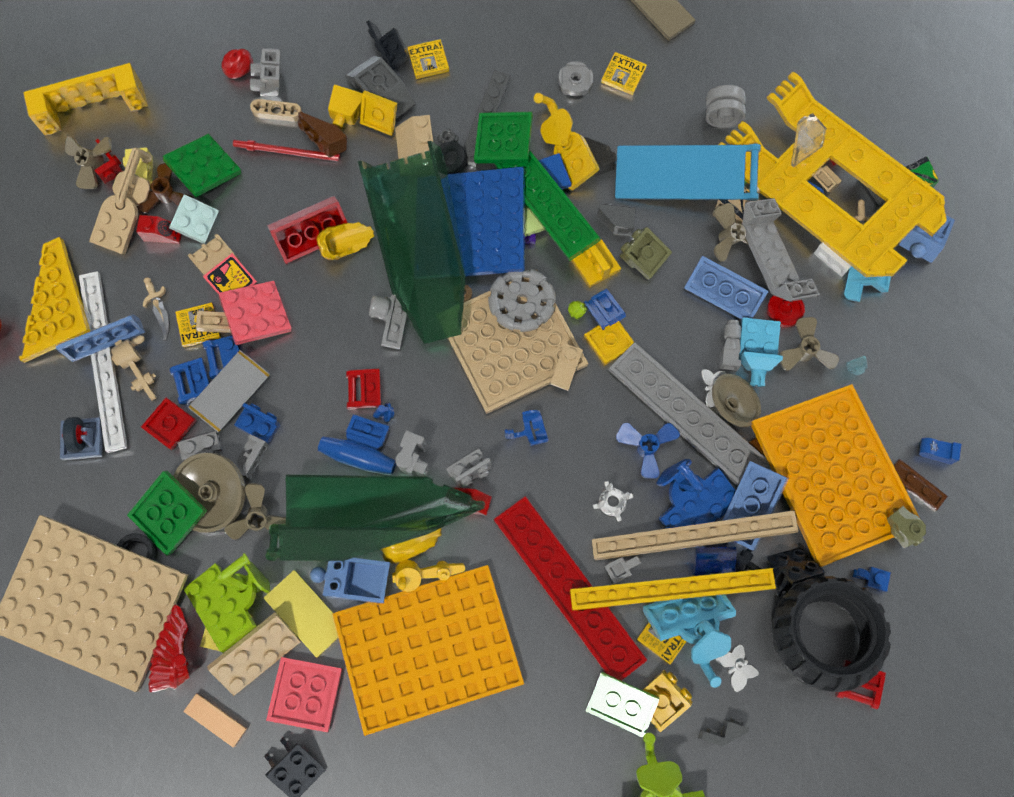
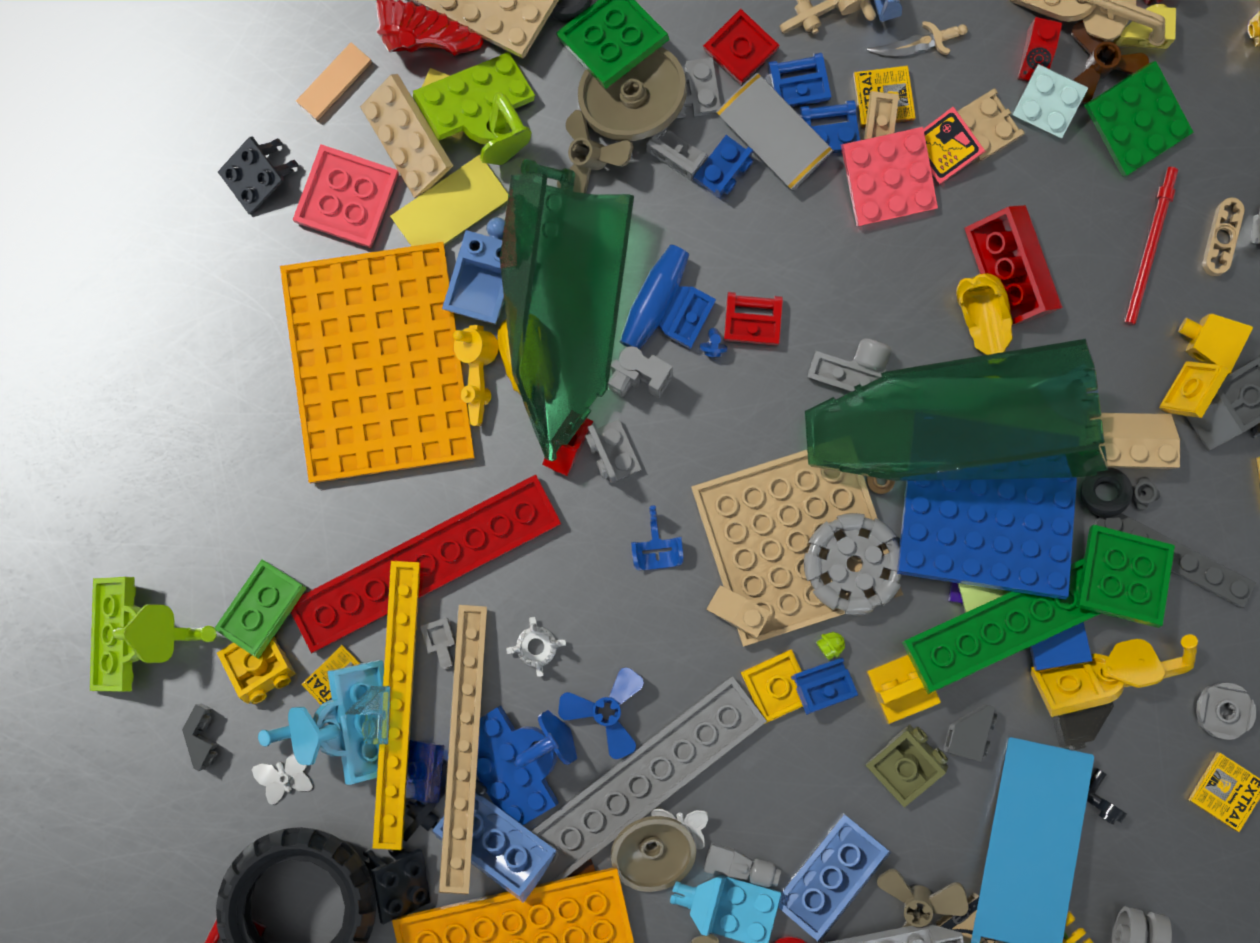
camera: 100 degrees right, 10 degrees up
reddish brown slope [297,112,347,158] -> none
none -> clear light blue slope [346,686,390,744]
none -> black plate [1087,768,1127,825]

